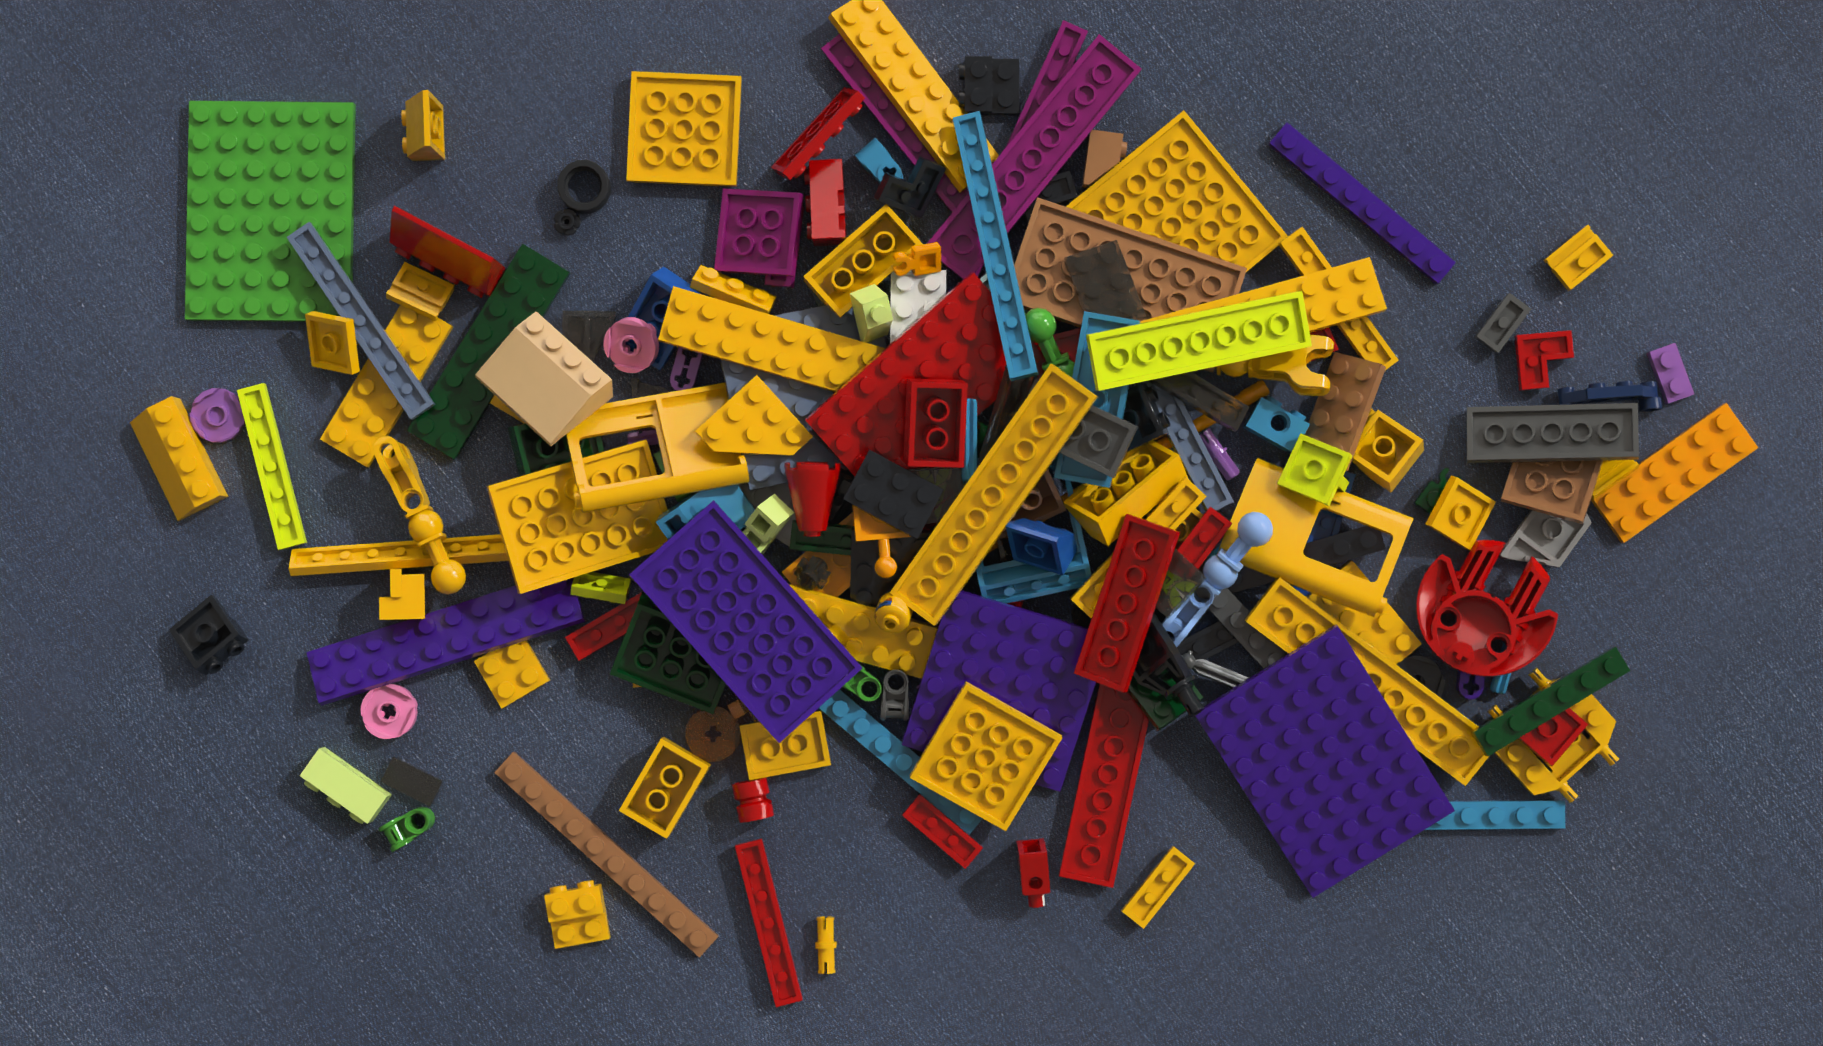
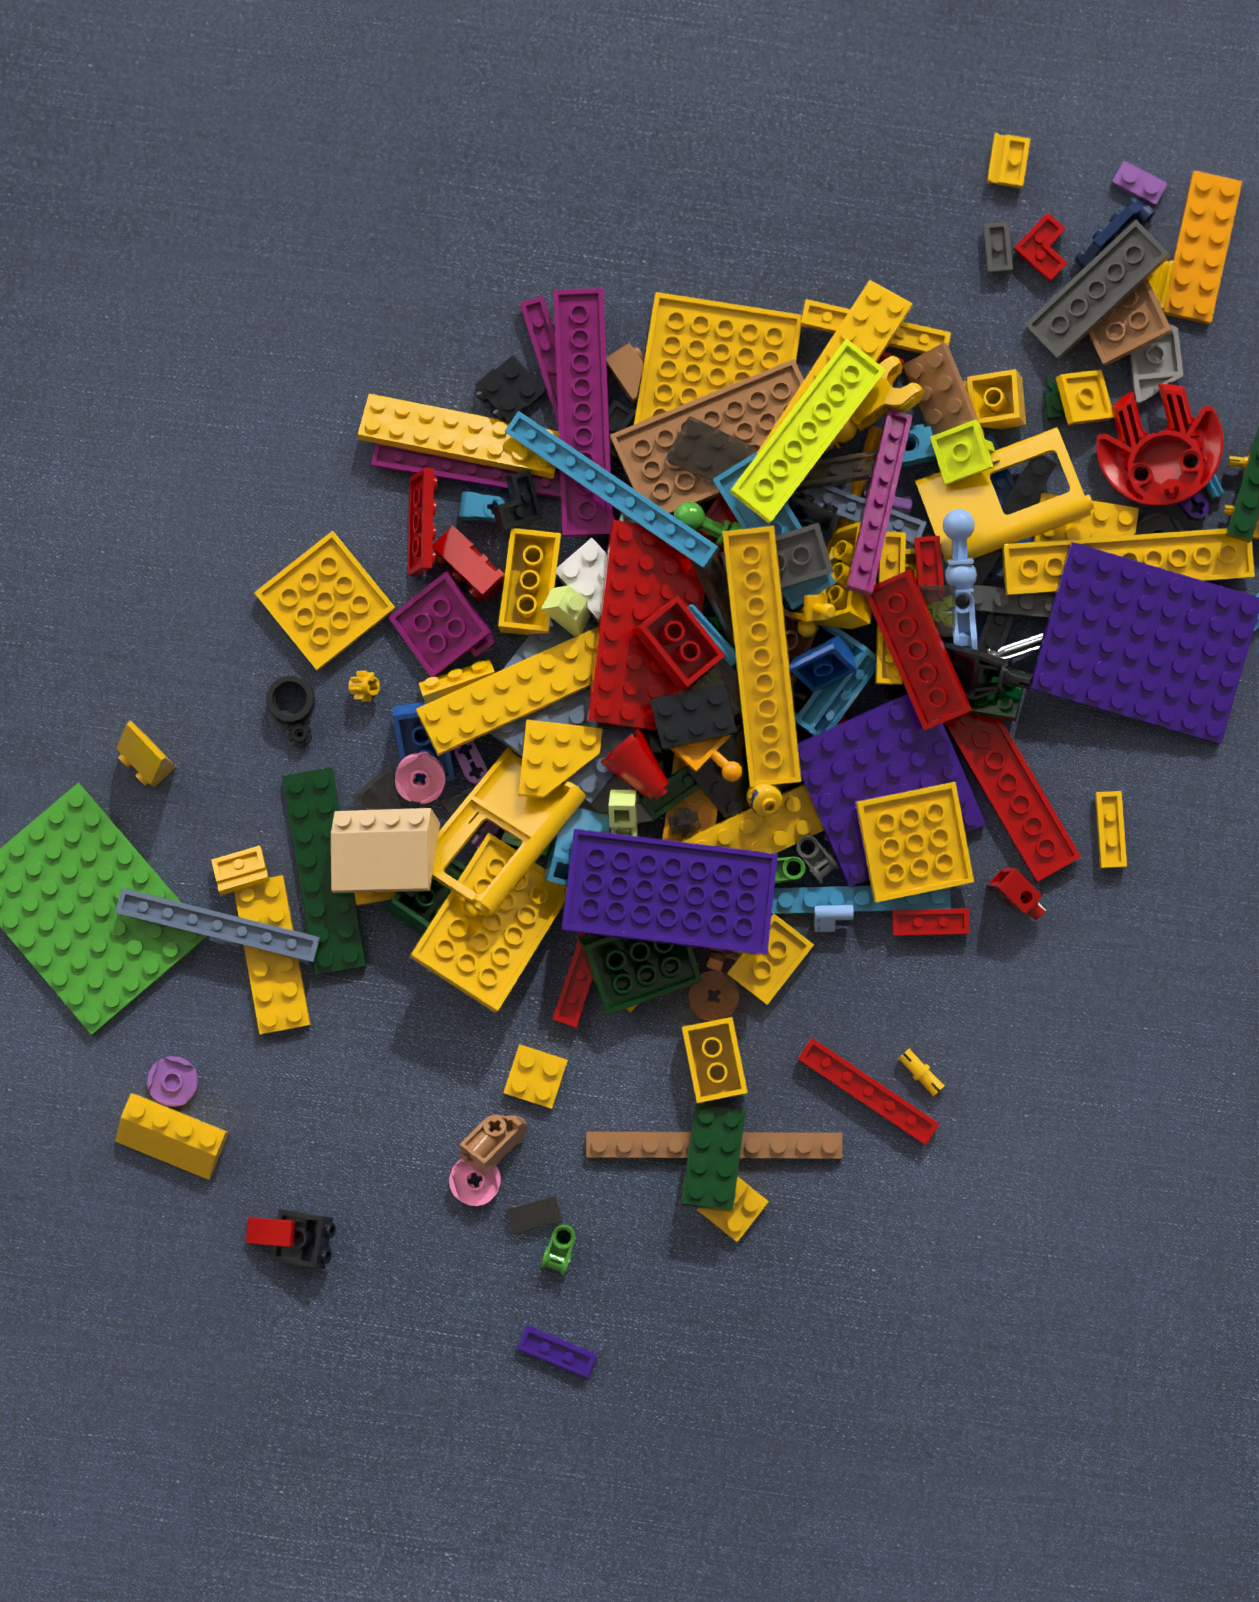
camera: 45 degrees left, 5 degrees down
neon yellow plate [237,383,307,550] -> none
yellow plate [288,534,508,576] -> none
yellowish green brick [300,747,392,824] -> none
yellow plate [305,311,360,375] -> none
dark purple plate [306,578,585,706] -> none
yellow piece [373,436,466,595] -> none
yellow plate [379,569,425,620] -> none
red slope [389,205,507,298] -> none
neon yellow plate [571,572,631,604] -> none
red wheel [732,777,774,823] -> none
light orange plate [893,242,941,276] -> none
dark purple plate [1268,122,1456,285] -> none
none -> red slope [246,1217,295,1247]
none -> yellow gear [349,670,380,702]
none -> medium nougat piece [459,1115,527,1176]
none -> dark purple tile [517,1325,598,1379]
none -> dark green plate [682,1103,746,1212]
none -> yellow piece [791,594,836,637]
none -> light blue piece [810,905,853,932]
none -> magenta plate [846,408,912,597]

